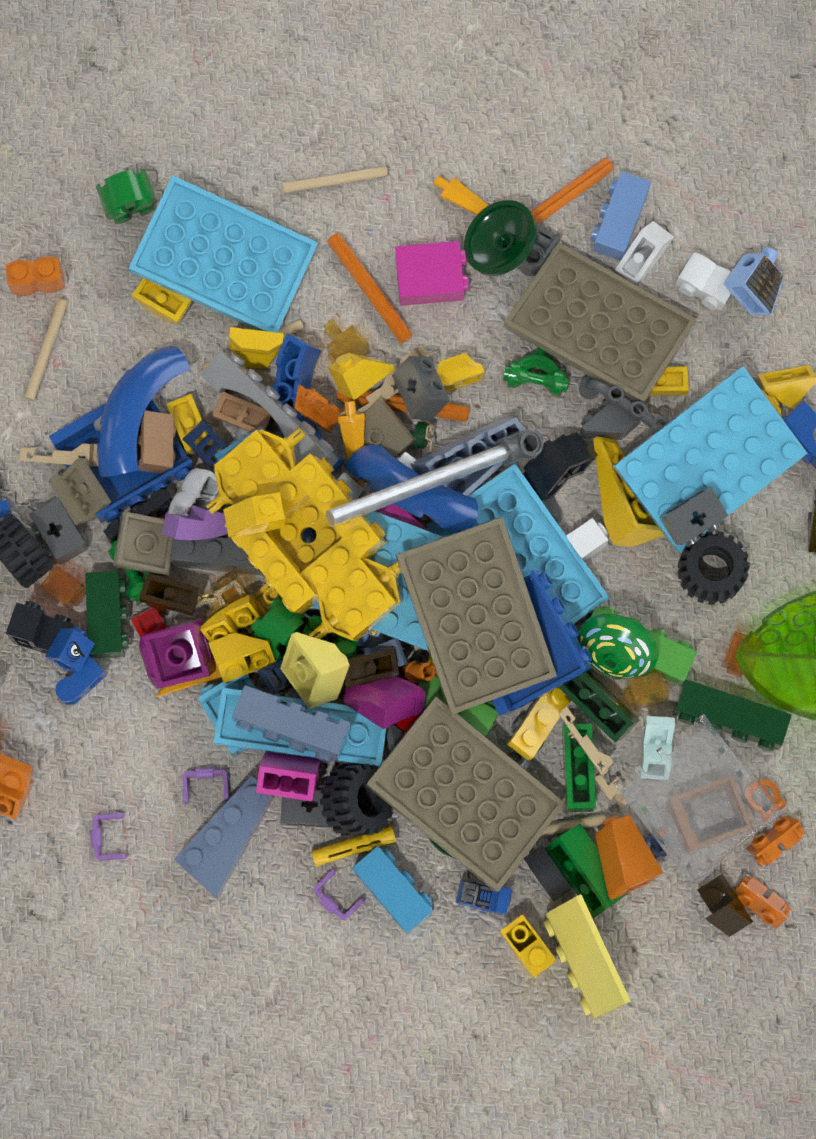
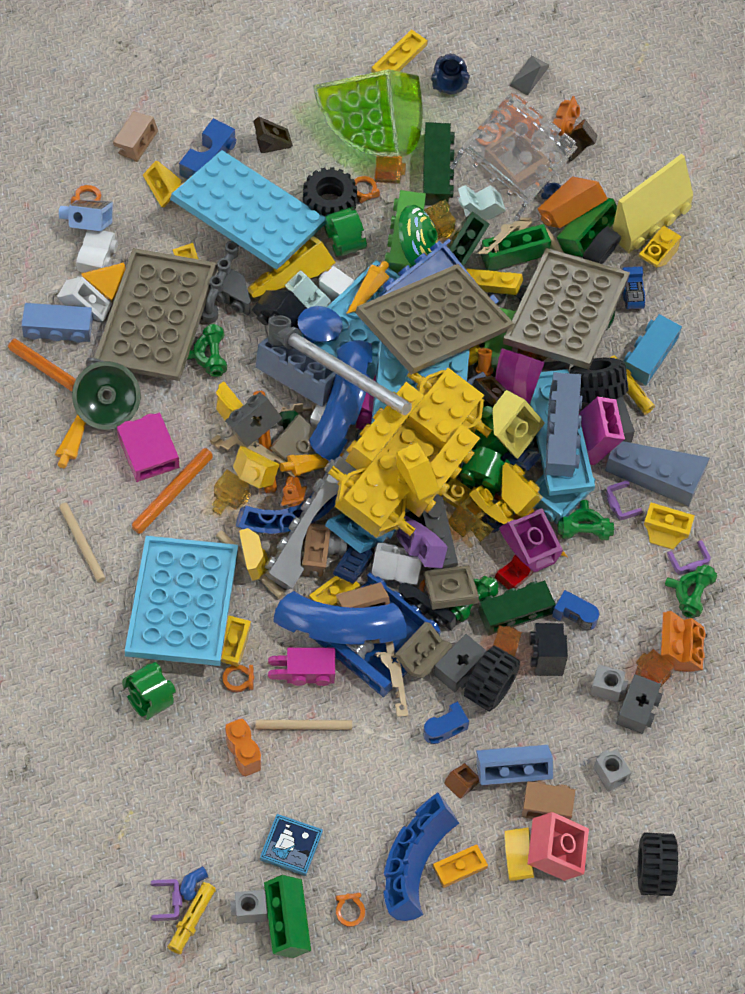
camera: 110 degrees left, 15 degrees down
blue brick [45,627,95,672] -> none
dark brown slope [139,573,201,616] -> none
medium lavender piece [314,868,366,920] -> none
dark grey brick [659,487,728,547] -> none
none -> orange piece [71,185,101,204]
none -> light orange slope [81,263,126,300]
none -> orange piece [222,664,254,693]
none -> dark pink hinge [268,648,335,686]
none -> light aqua brick [285,270,331,308]
none -> blue dish [298,306,342,343]
none -> green brick [324,207,367,257]
none -> light orange bar [346,261,389,314]
none -> orange piece [354,176,380,203]
none -> green piece [557,500,614,541]
none -> yellow slope [644,502,695,550]
none -> green piece [665,565,718,618]

